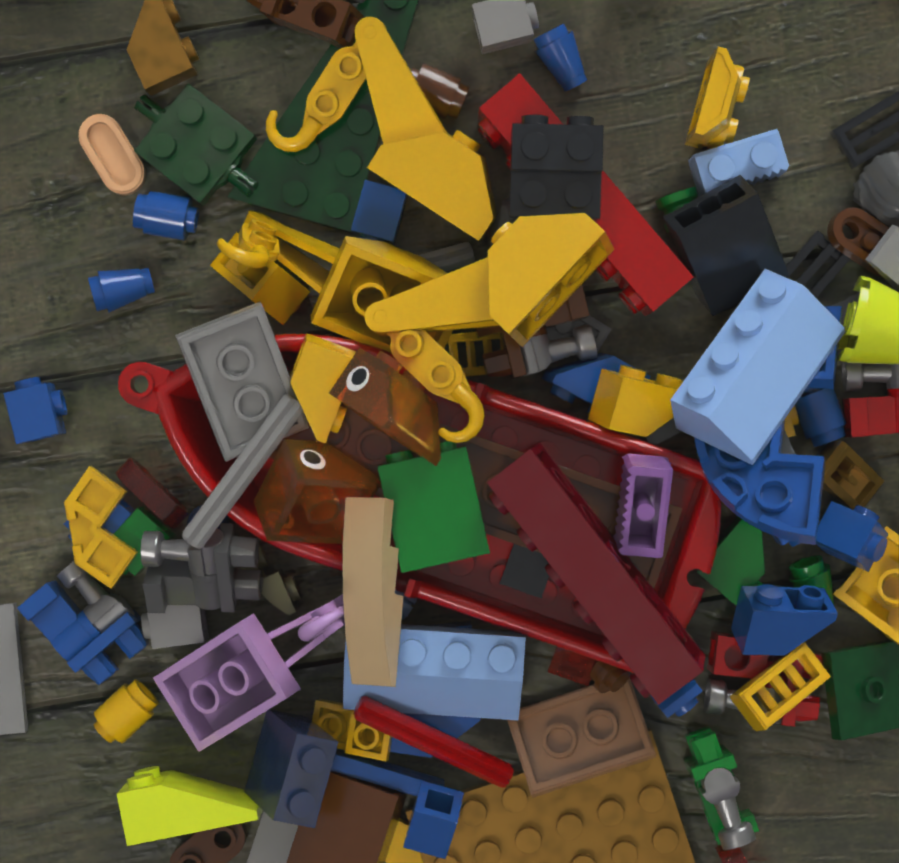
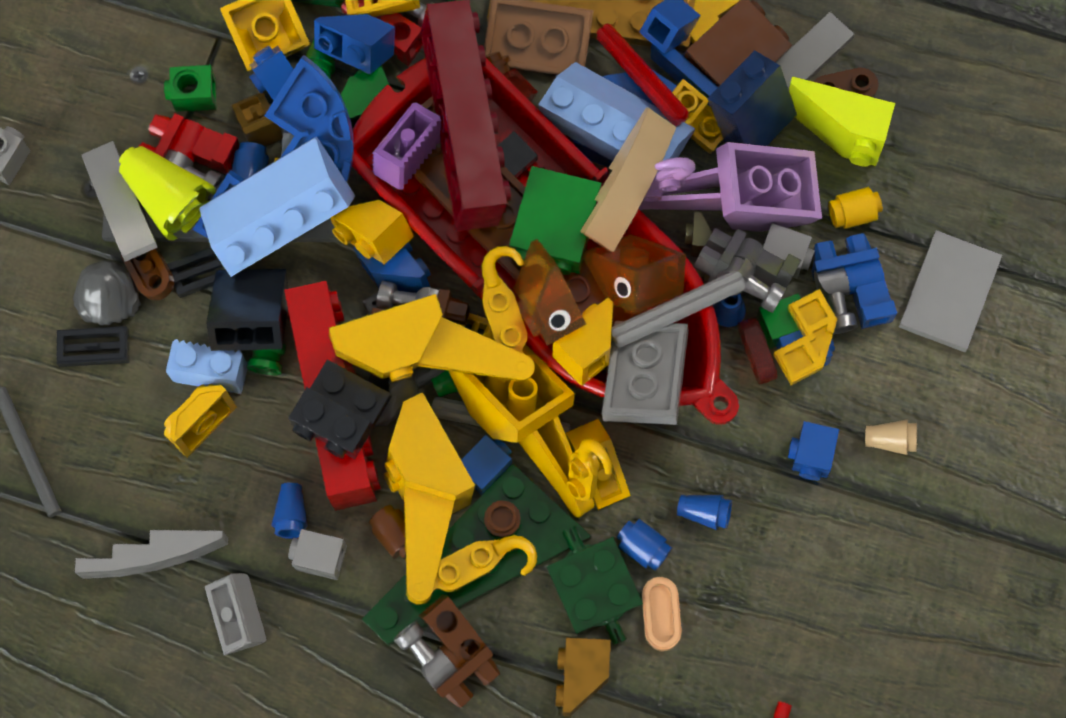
camera: 150 degrees left, 15 degrees down
none -> reddish brown plate [484,501,521,537]

